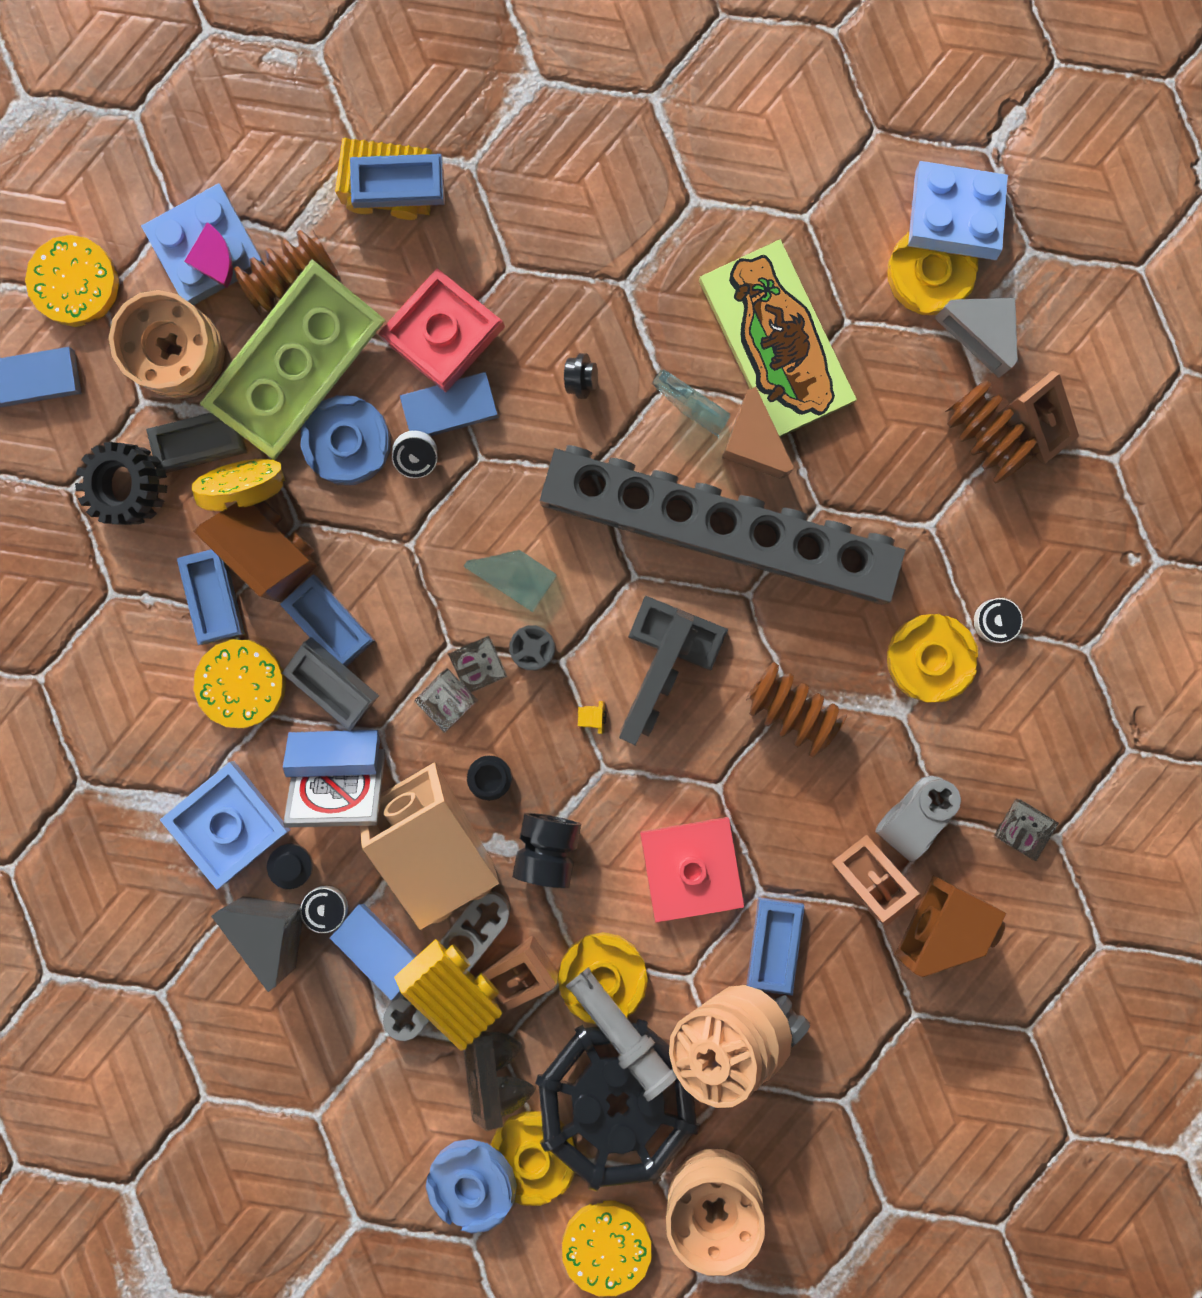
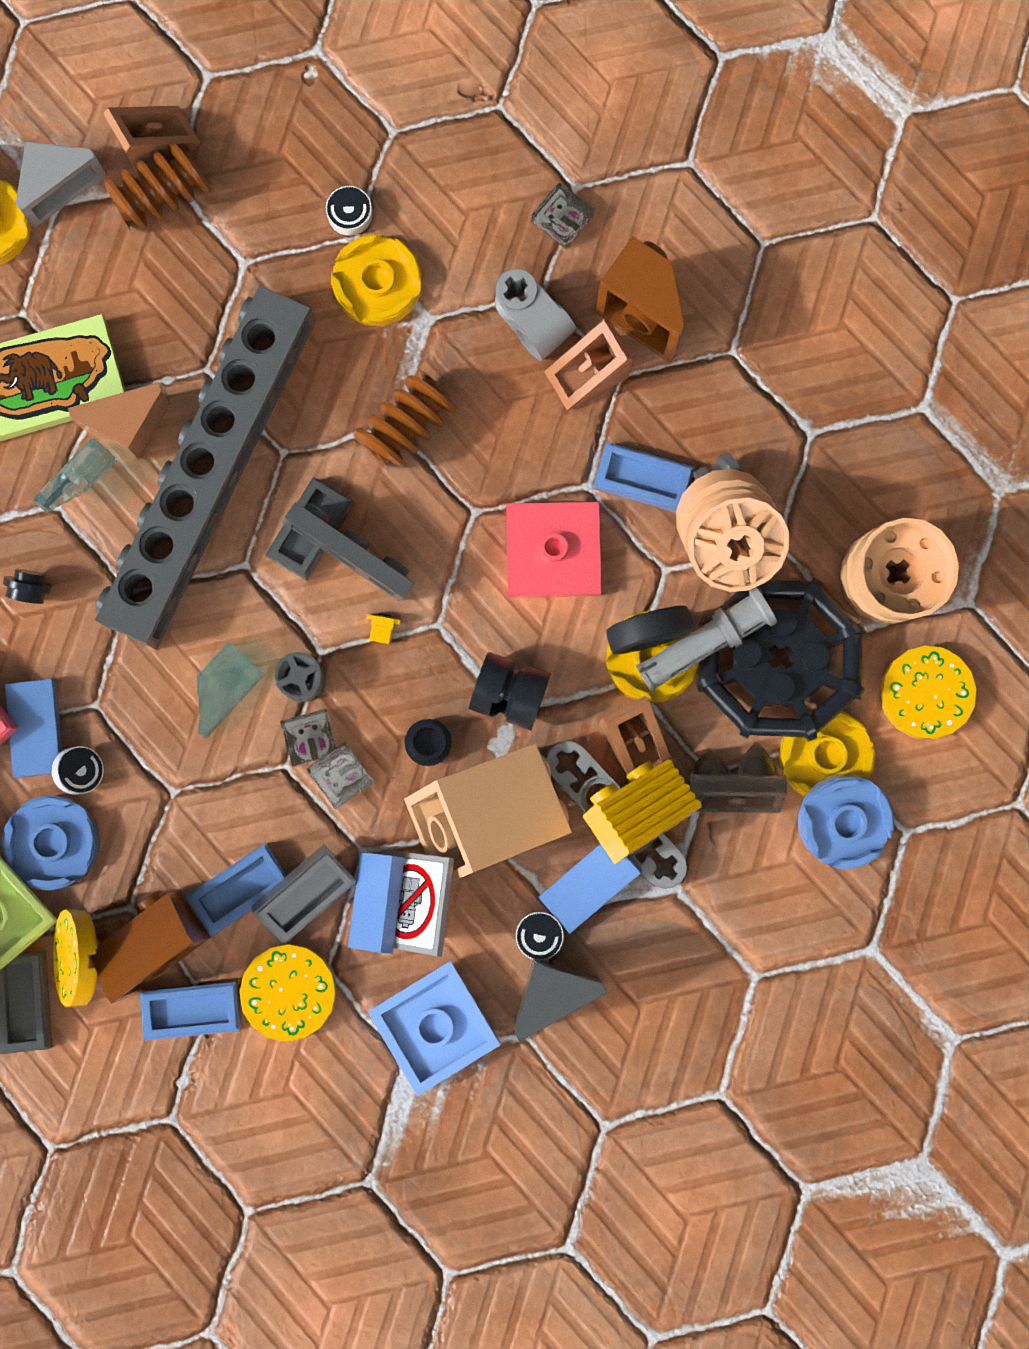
camera: 85 degrees left, 5 degrees down
black tyre [75,442,168,525] -> none
black plate [267,843,313,889] -> none
none -> black tyre [606,605,694,654]

